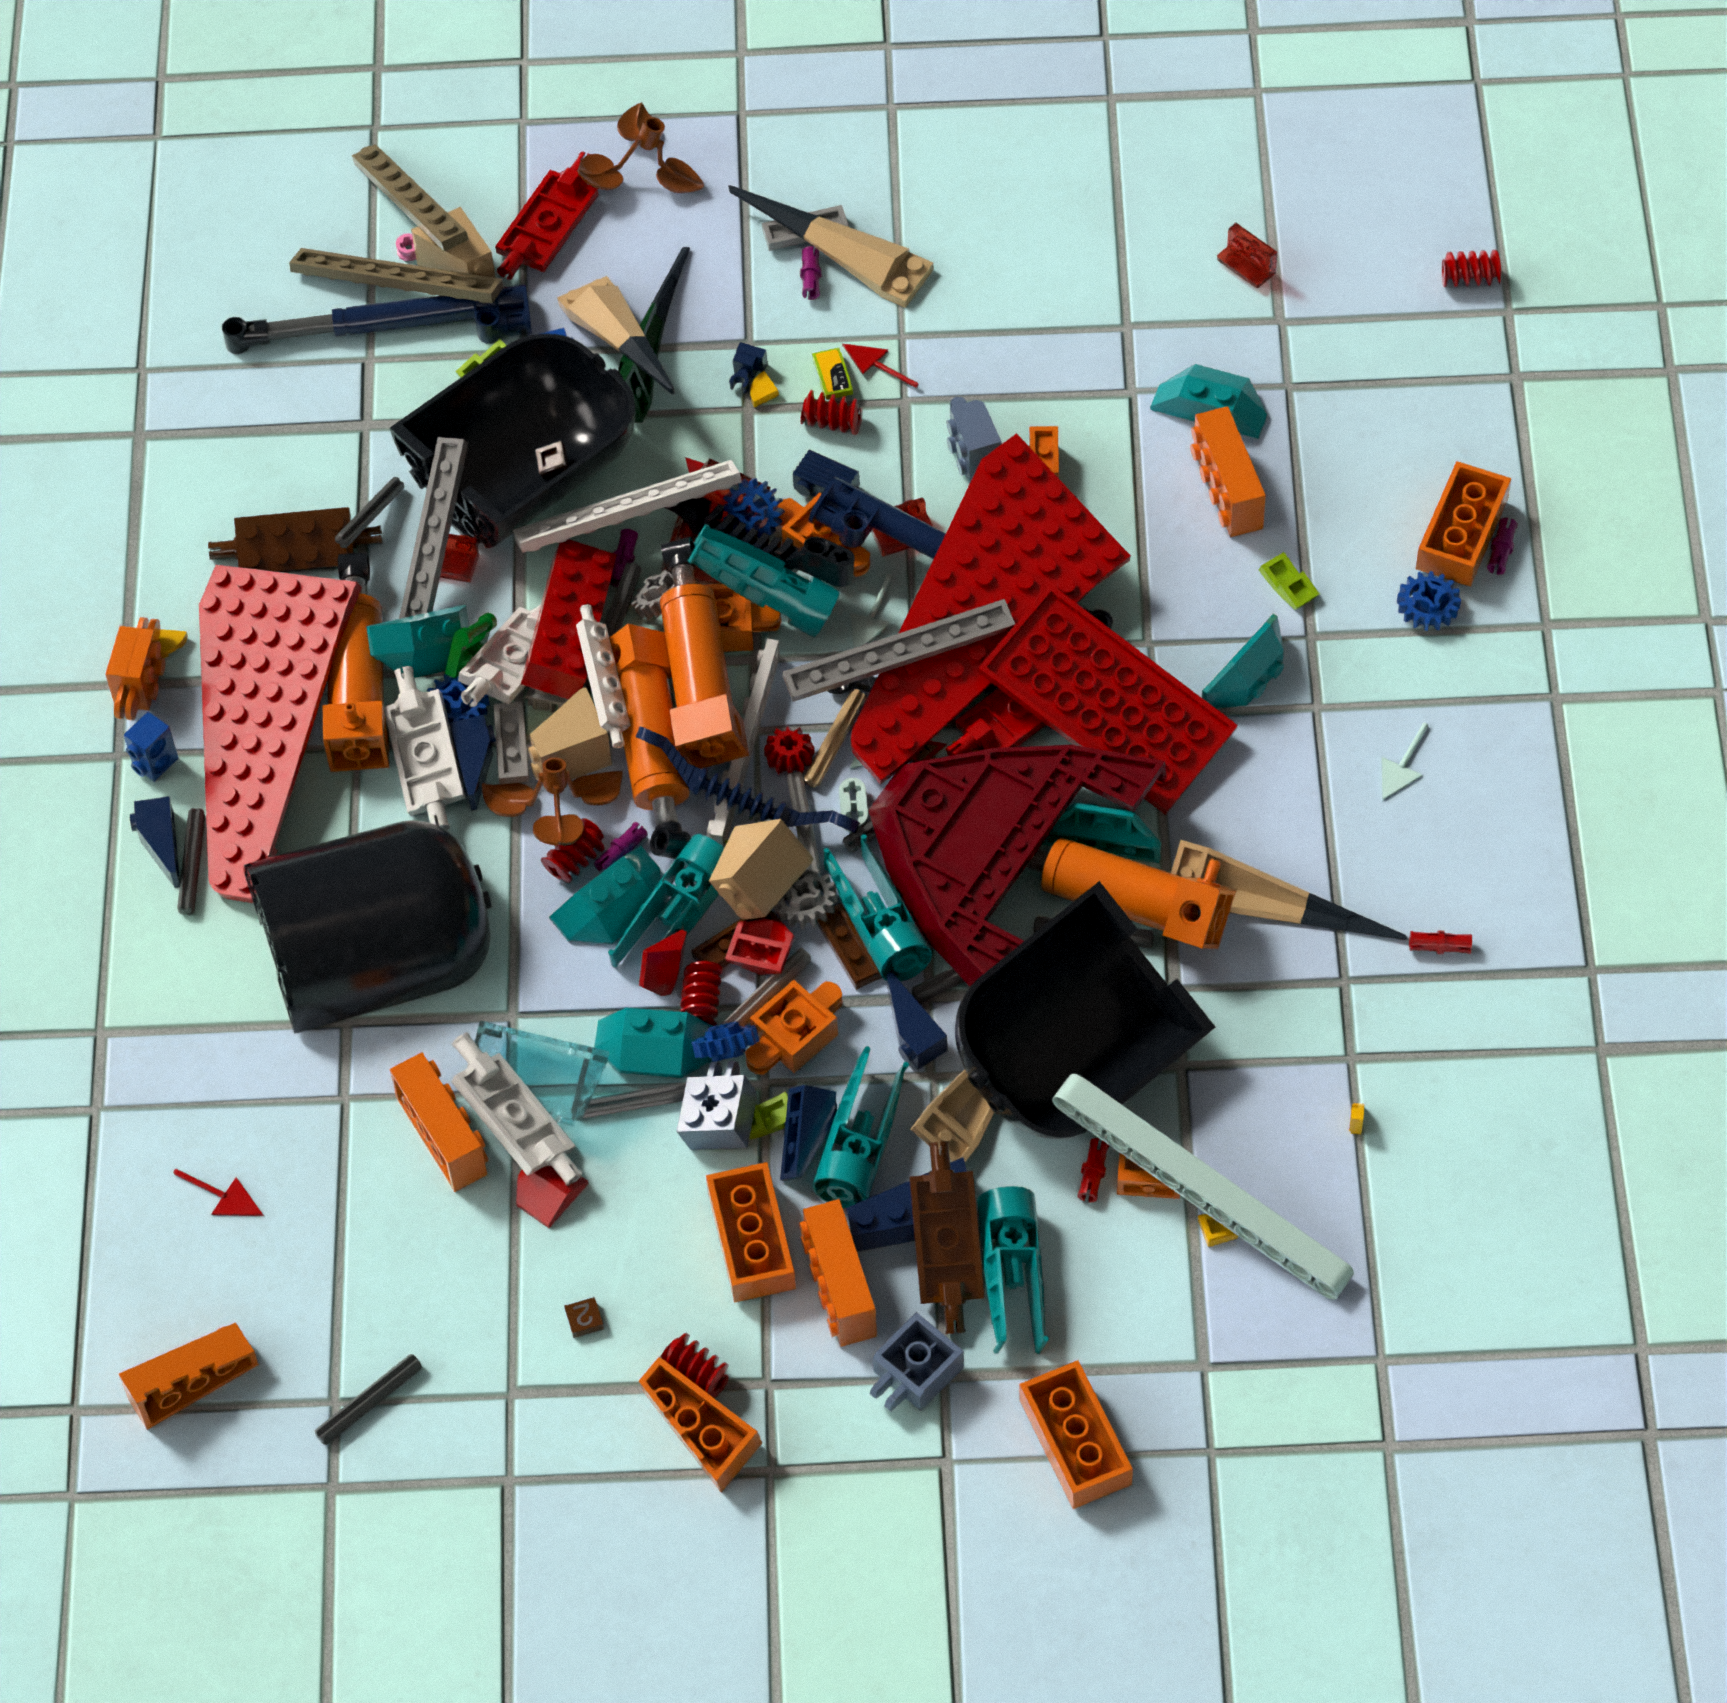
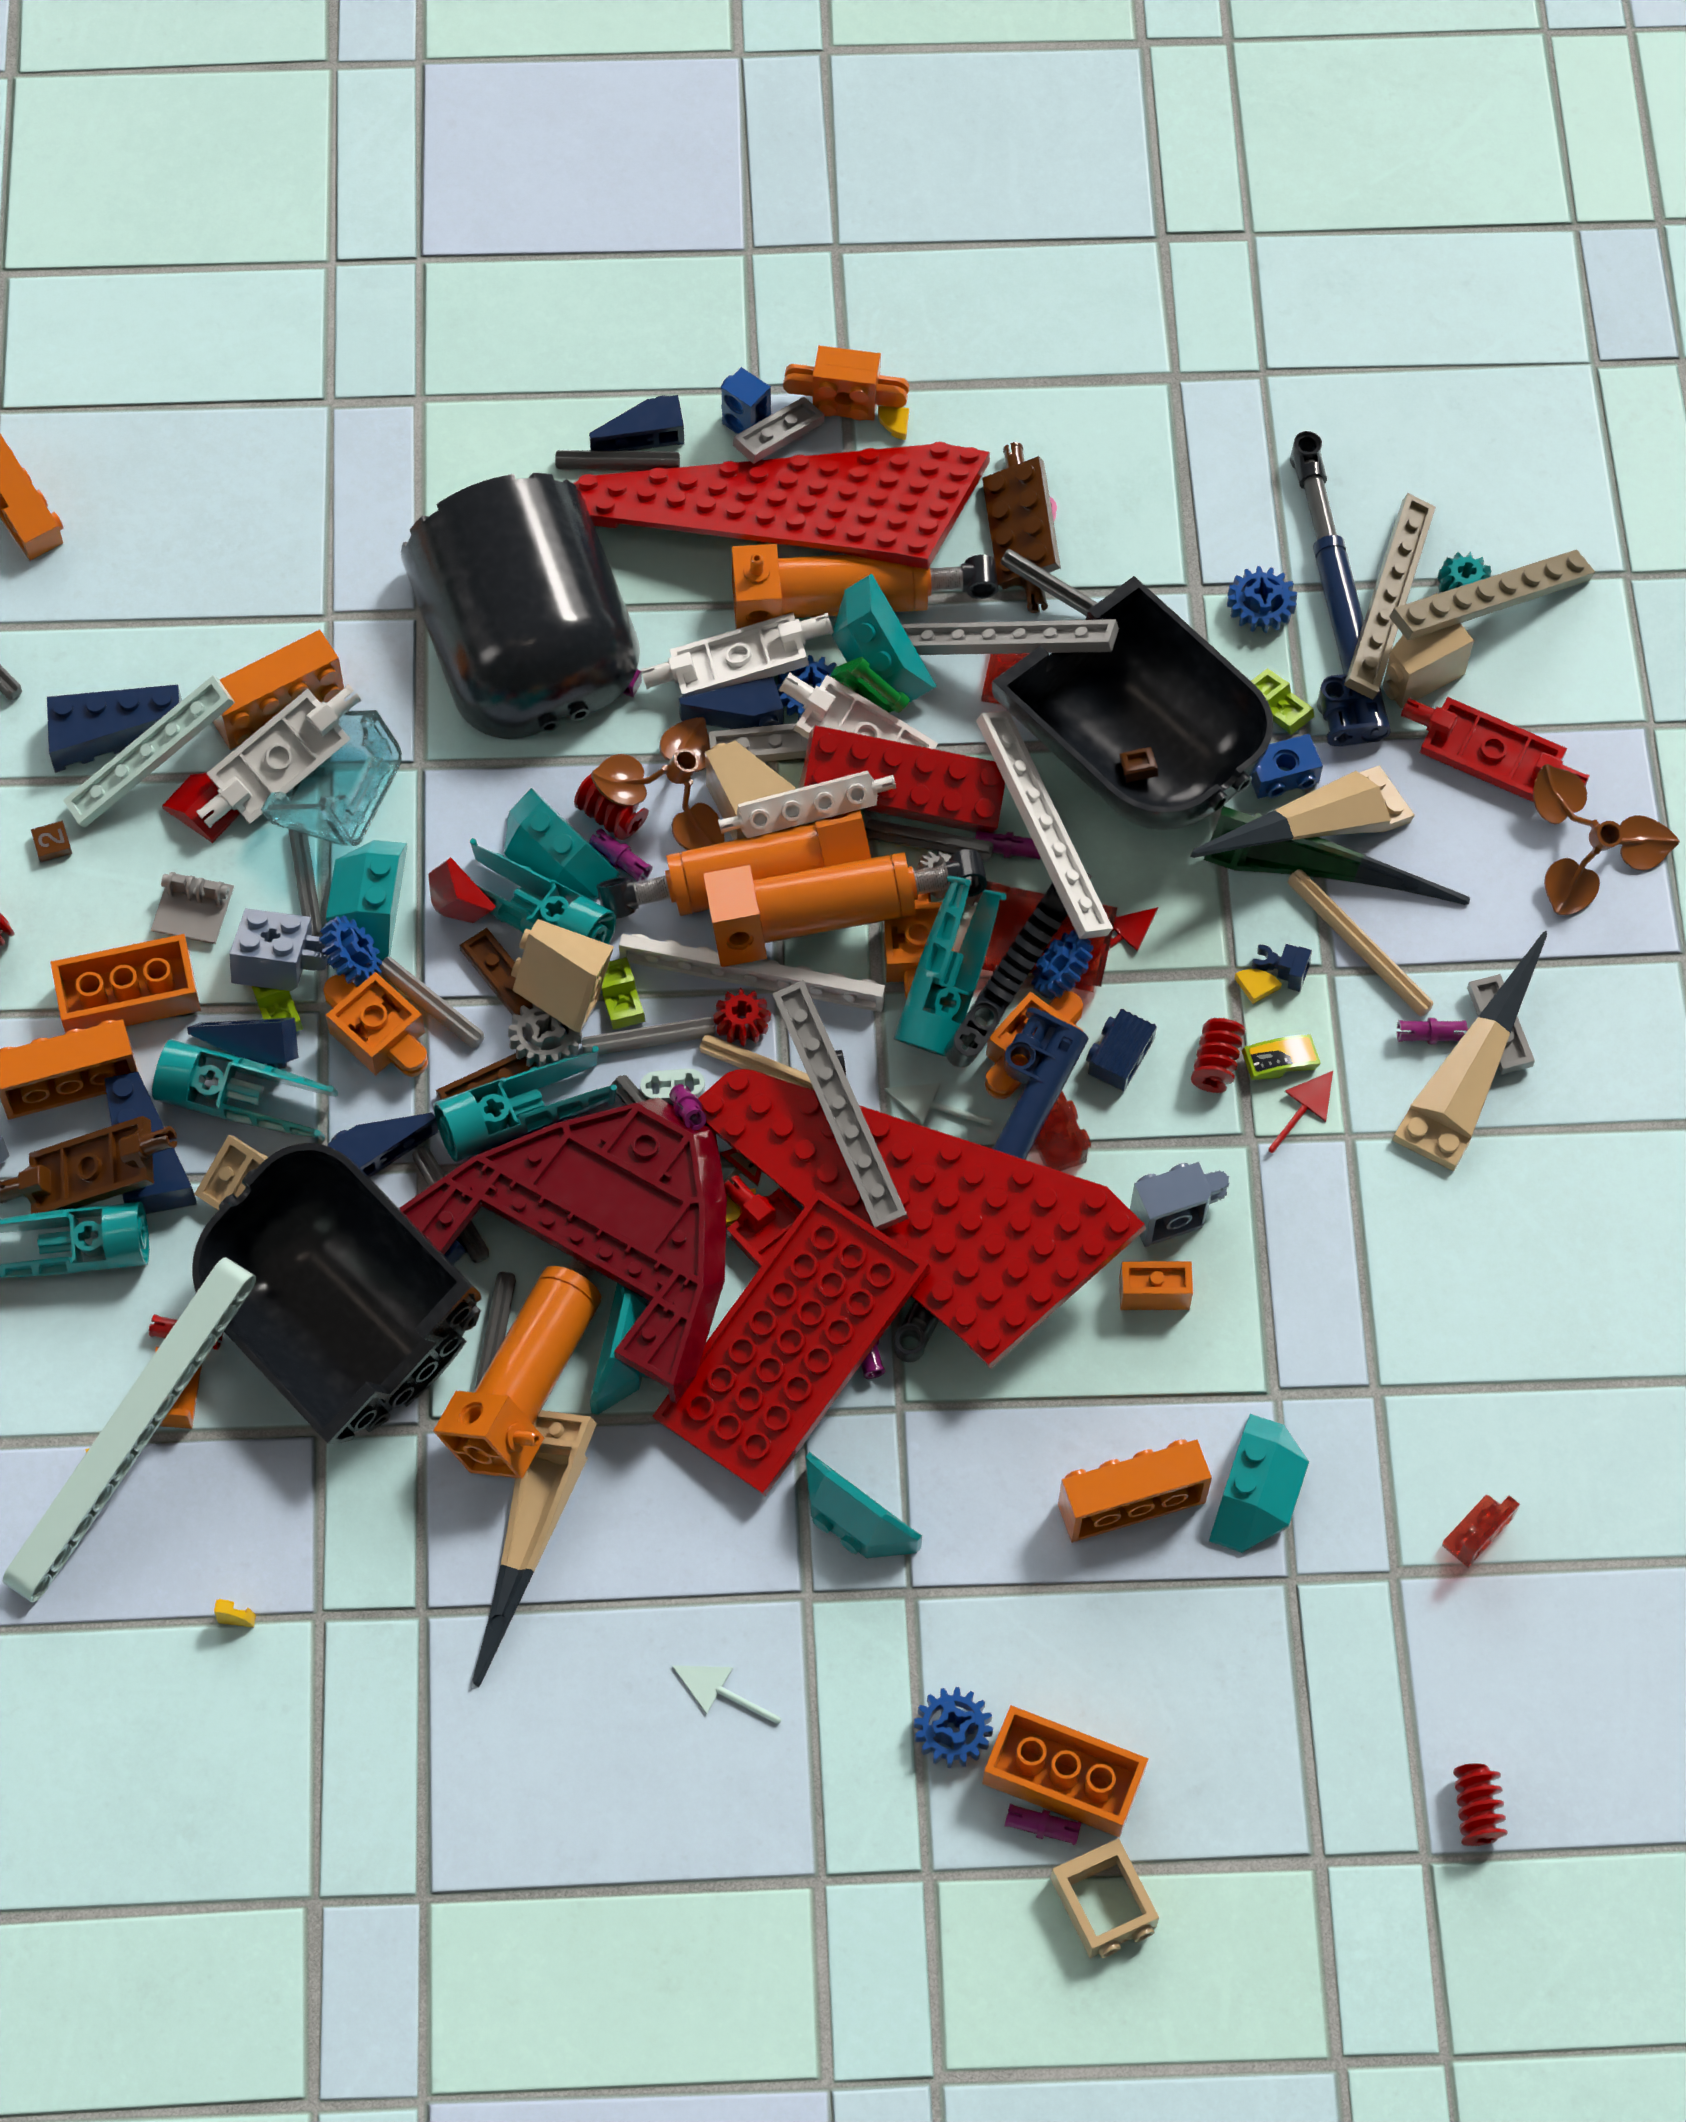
camera: 85 degrees right, 5 degrees up
red piece [173,1169,263,1216] -> none
dark blue piece [635,726,860,833] -> none
red piece [680,961,723,1026] -> none
red slope [725,919,795,975] -> none
lime slope [1258,552,1320,610] -> none
red pin [1409,930,1472,955] -> none
none -> dark blue wedge [47,684,182,773]
none -> light aqua plate [63,675,235,828]
none -> light grey hinge [151,872,234,944]
none -> magenta pin [669,1084,706,1130]
none -> light grey plate [733,397,825,464]
none -> tan window [1050,1838,1159,1958]
none -> blue gear [1227,566,1297,633]
none -> tan axle [1288,869,1433,1016]
none -> teal gear [1437,551,1492,592]

